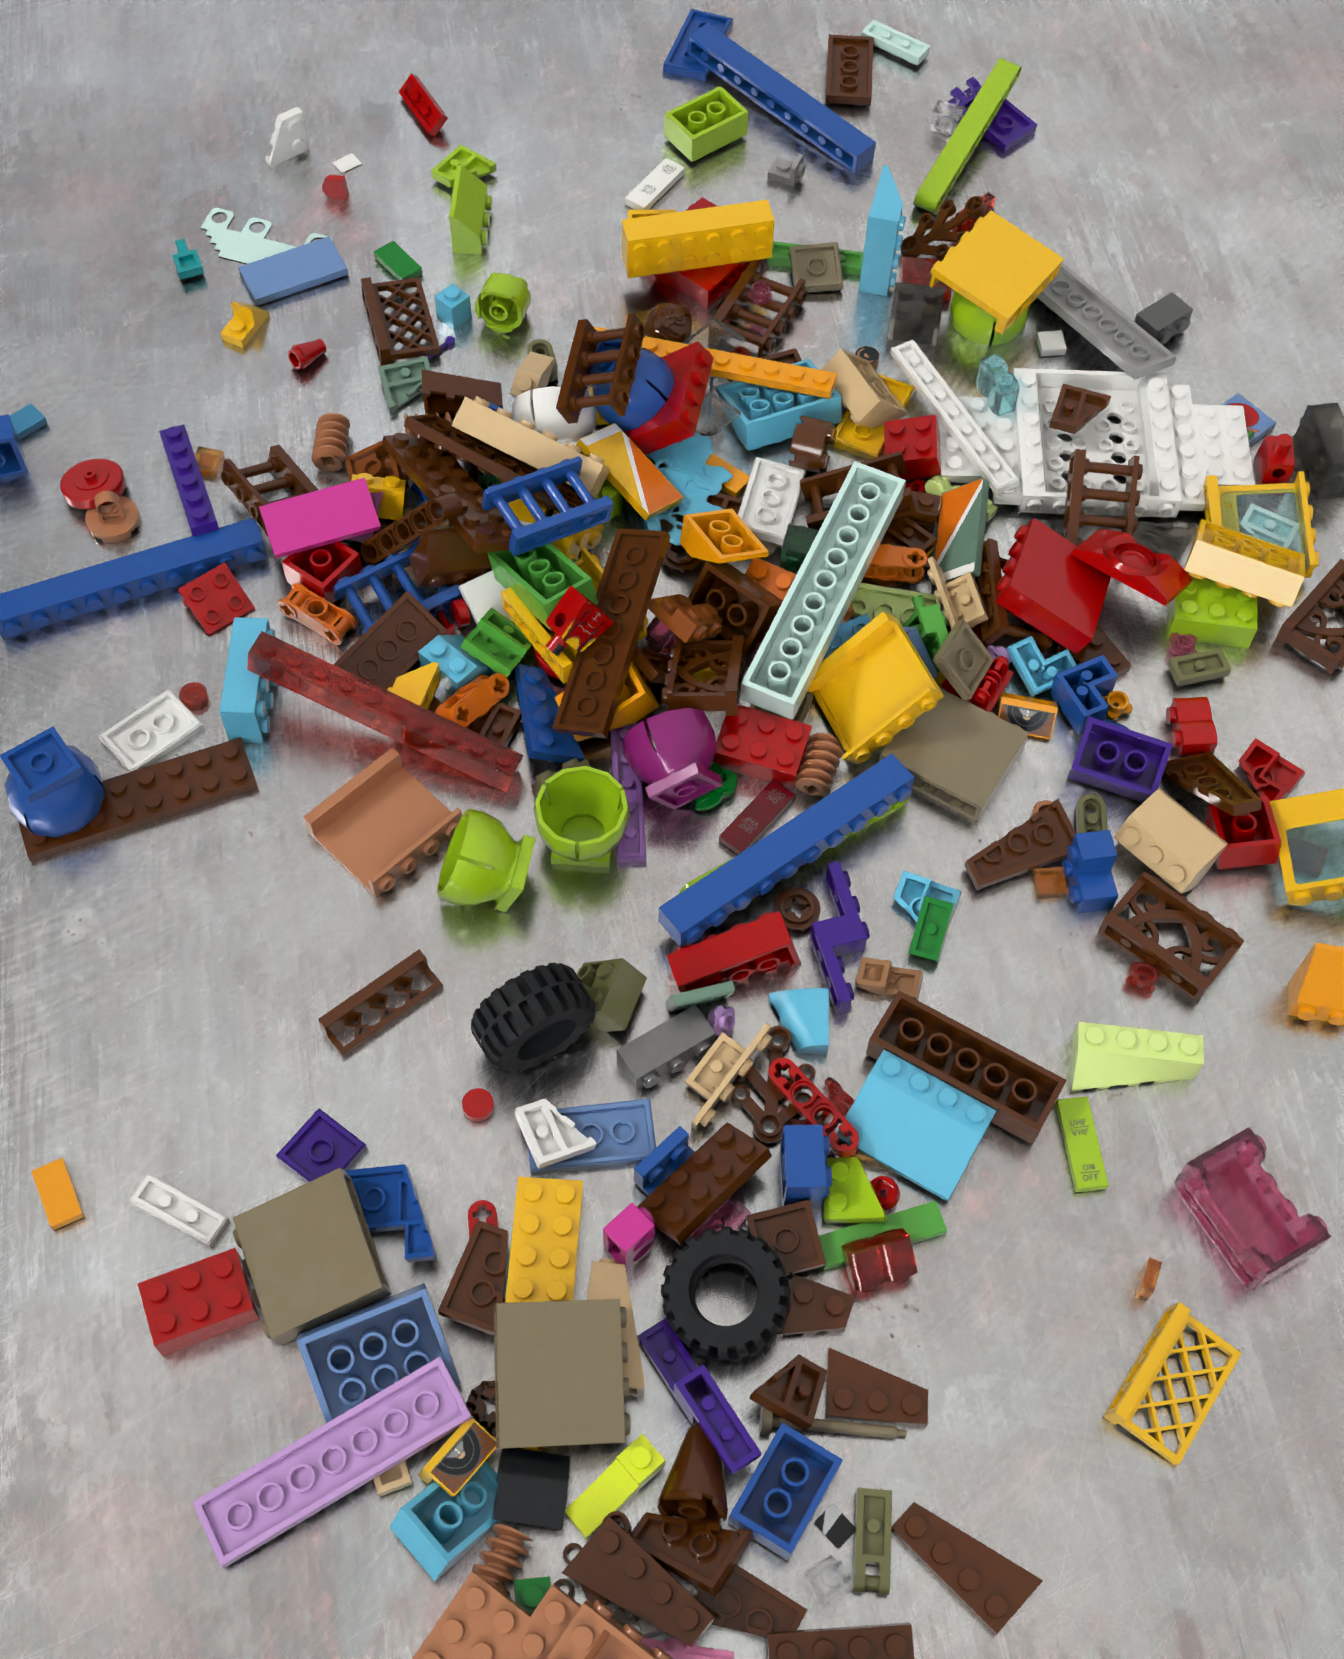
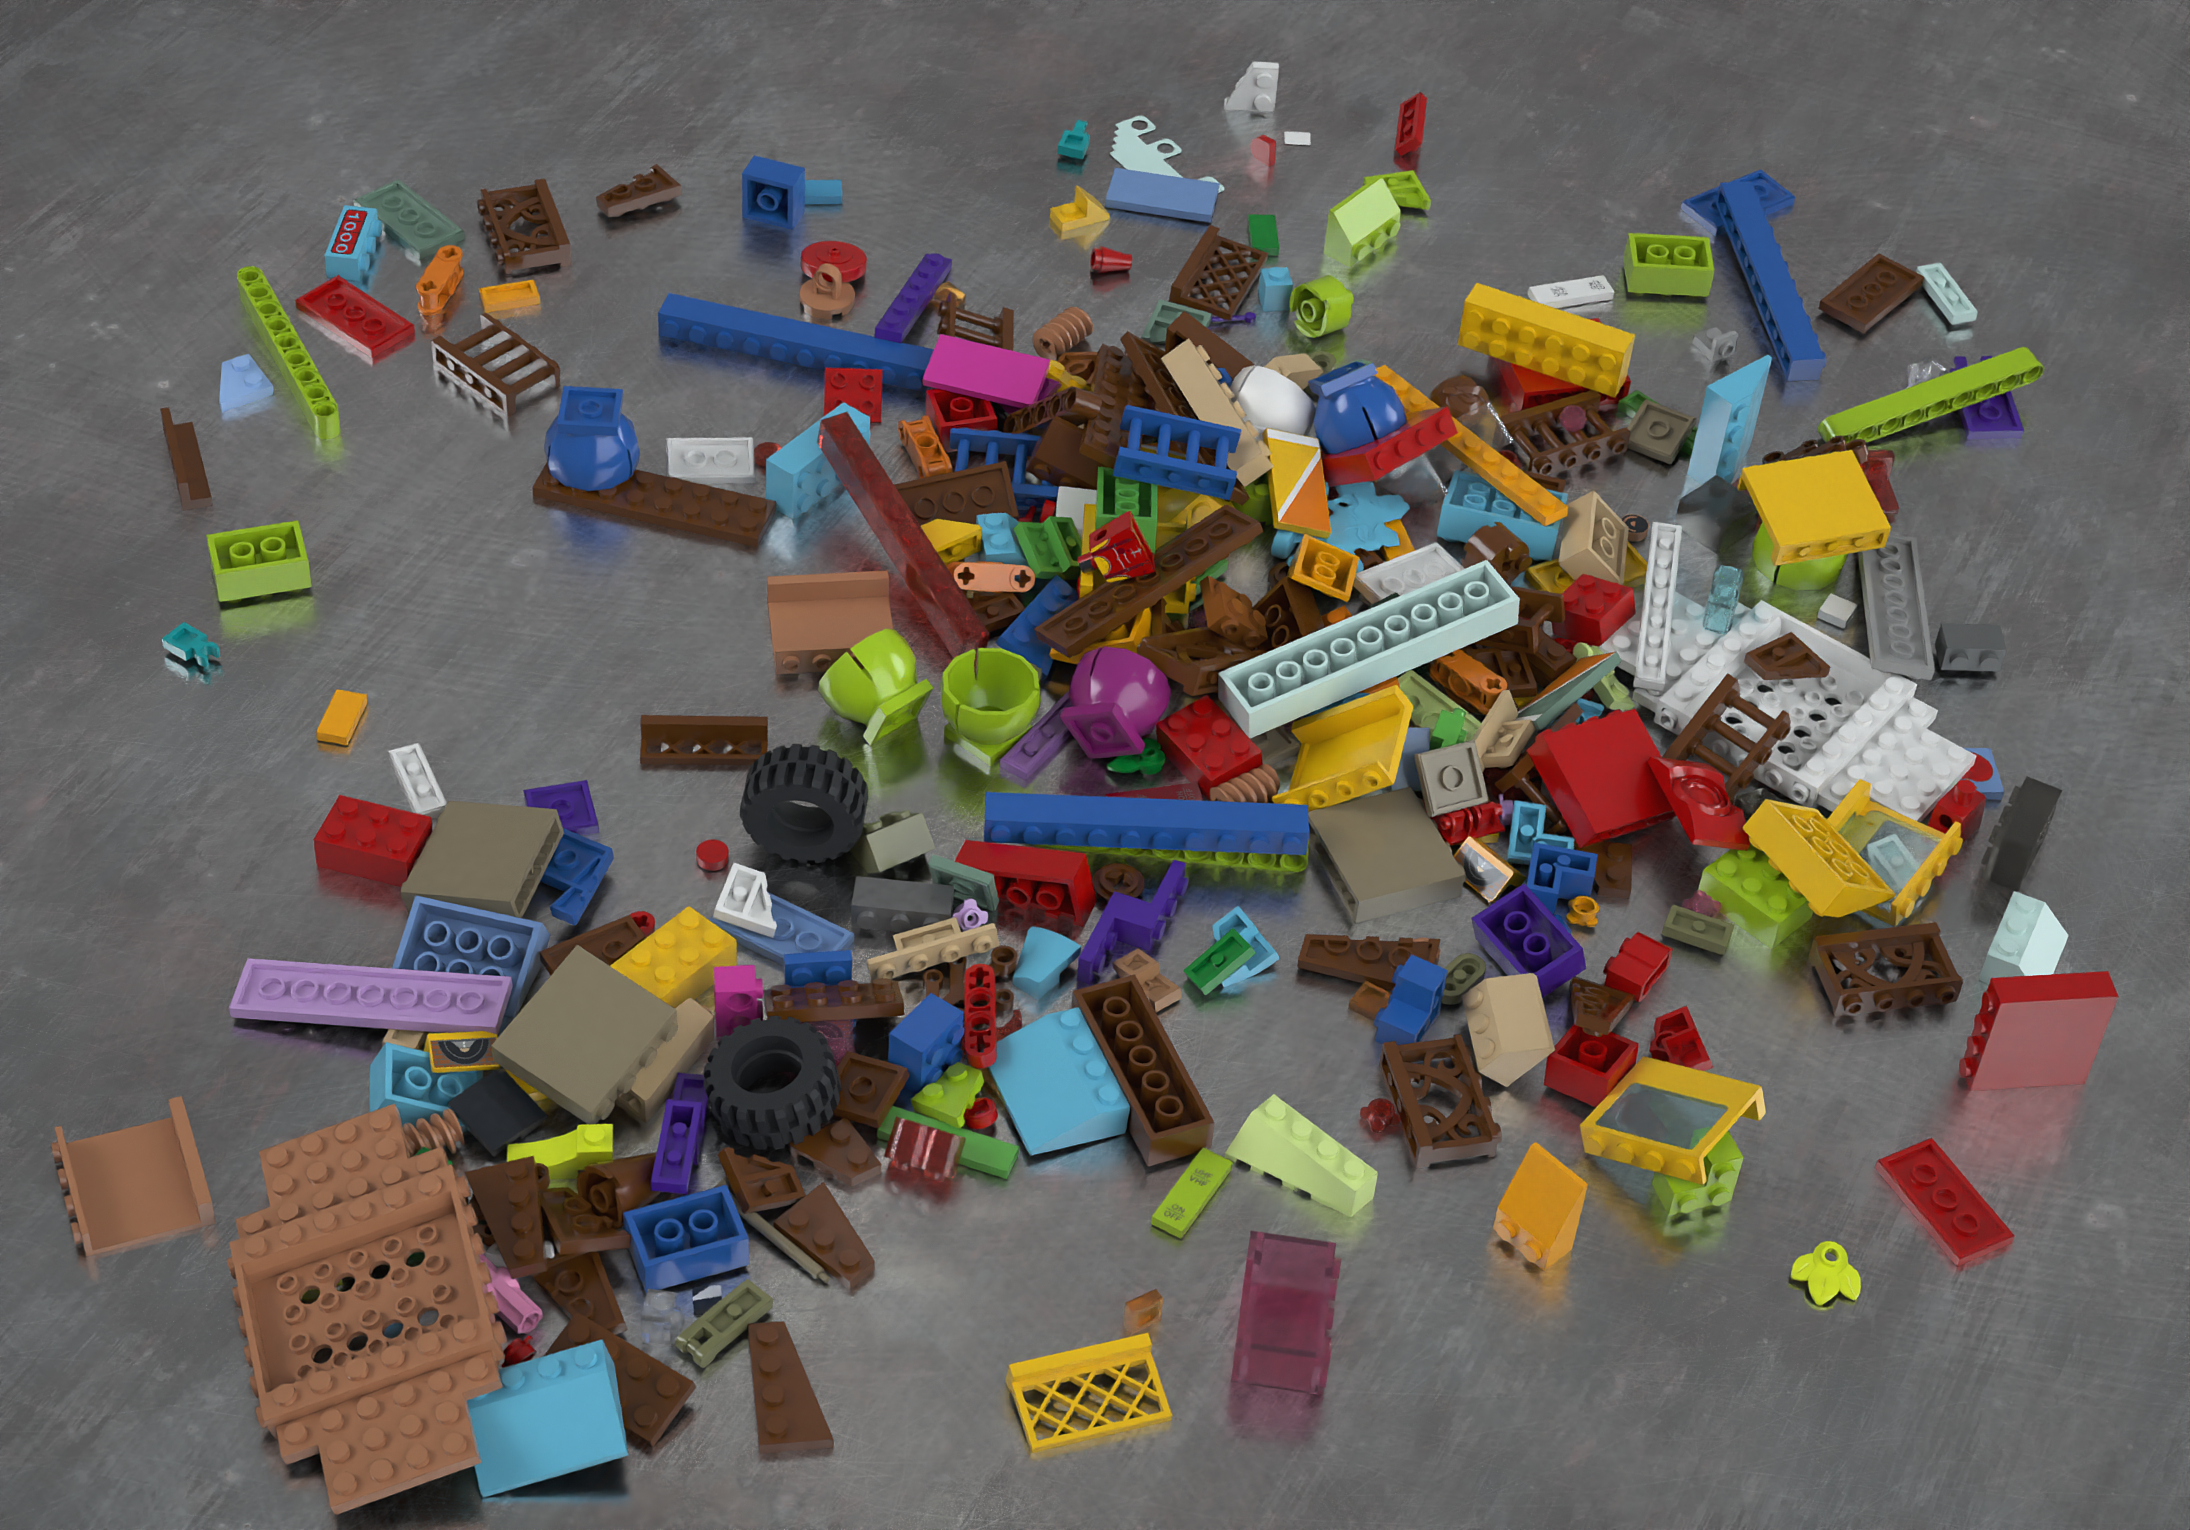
camera: 35 degrees right, 15 degrees down
reddish brown fence [556,313,646,424] -> none

